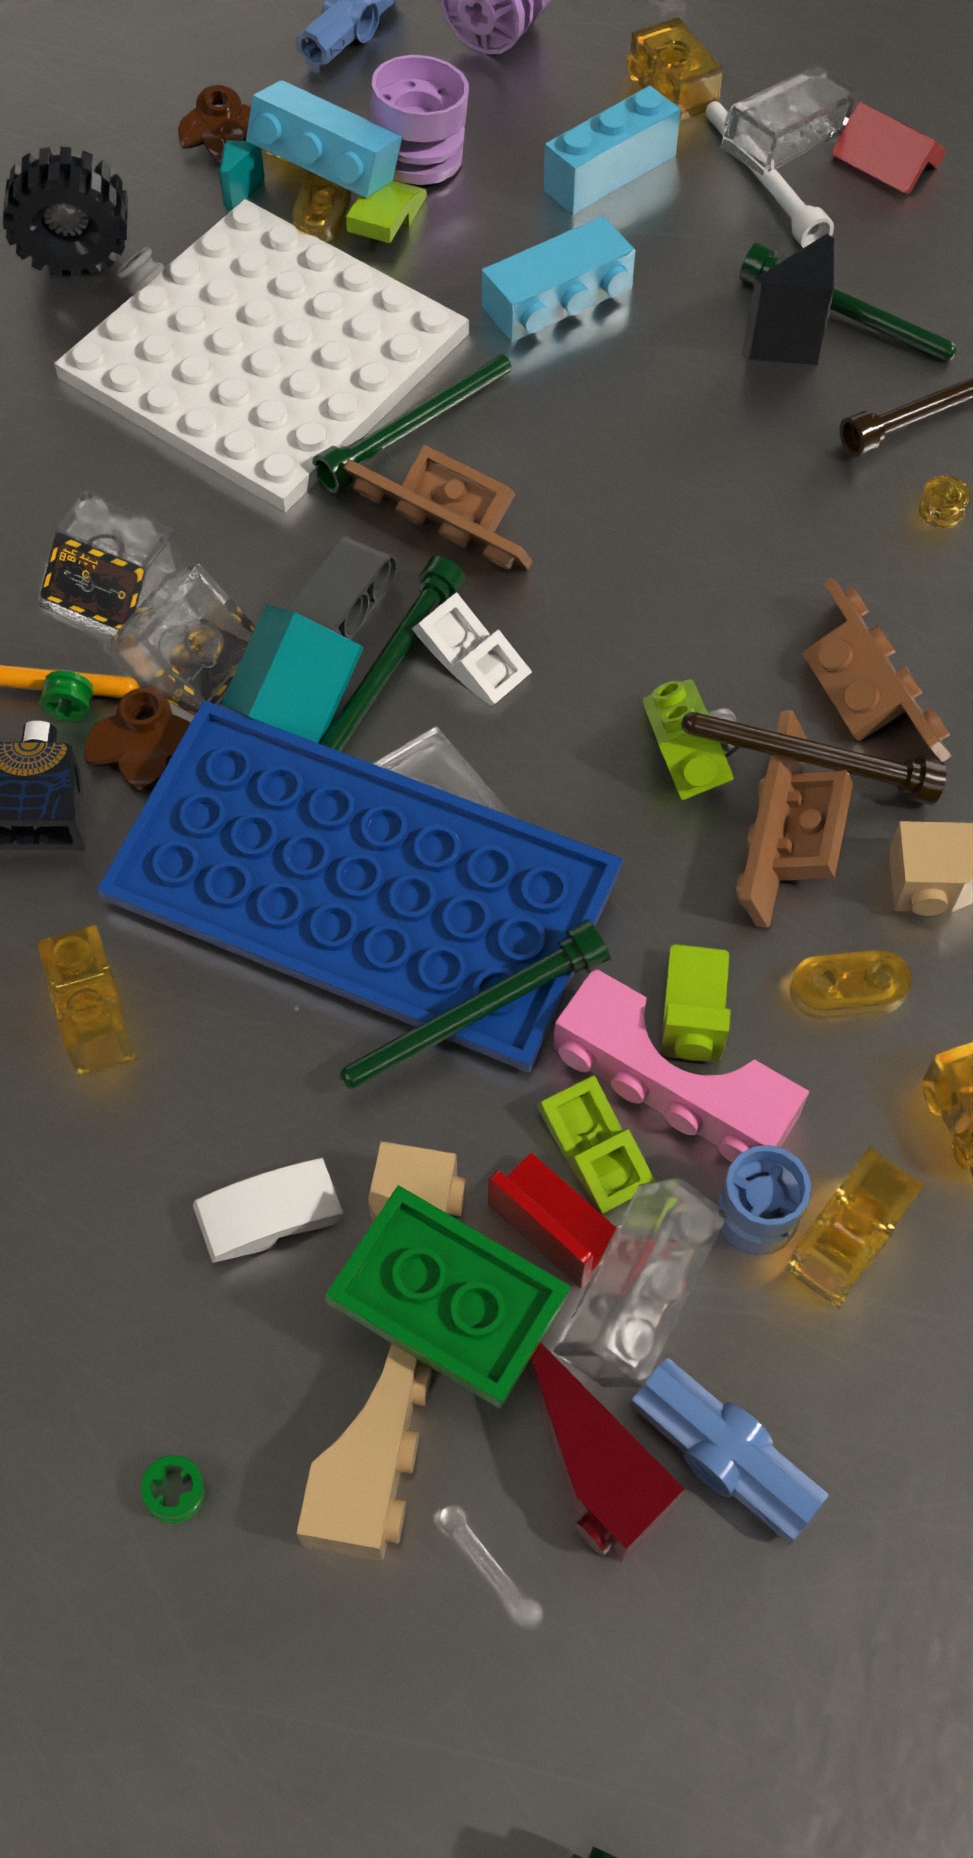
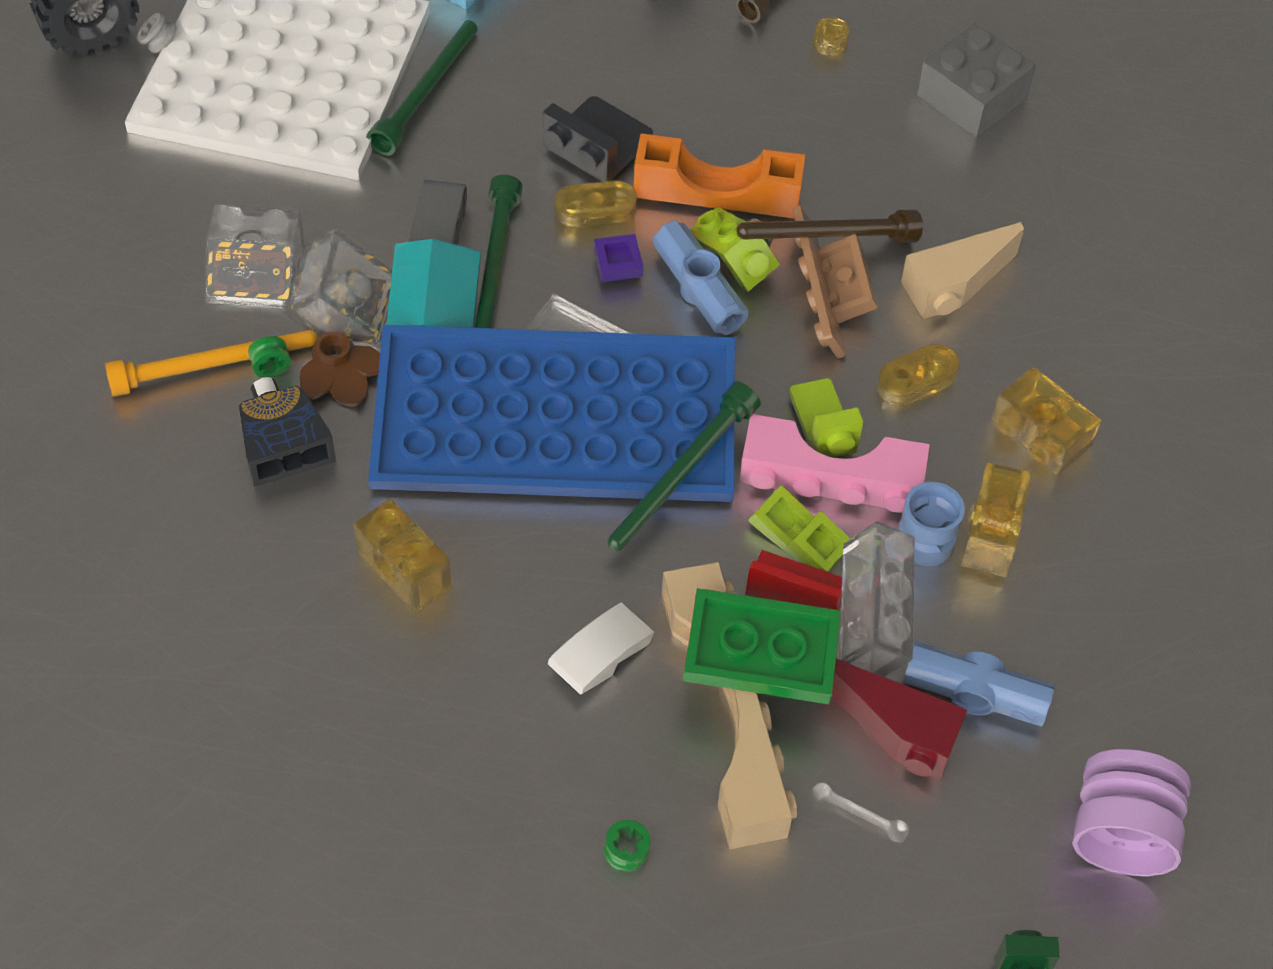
camera: 25 degrees left, 5 degrees down
medium nougat bracket [343,444,533,570] -> none
white slope [412,592,532,706] -> none
medium nougat bracket [801,576,951,762] -> none
none -> black bracket [542,96,653,184]
none -> clear yellow plate [554,181,637,227]
none -> dark purple plate [594,234,643,282]
none -> orange arch [633,133,805,219]
none -> medium blue piece [653,220,749,336]
none -> lavender wheel [1072,749,1191,877]

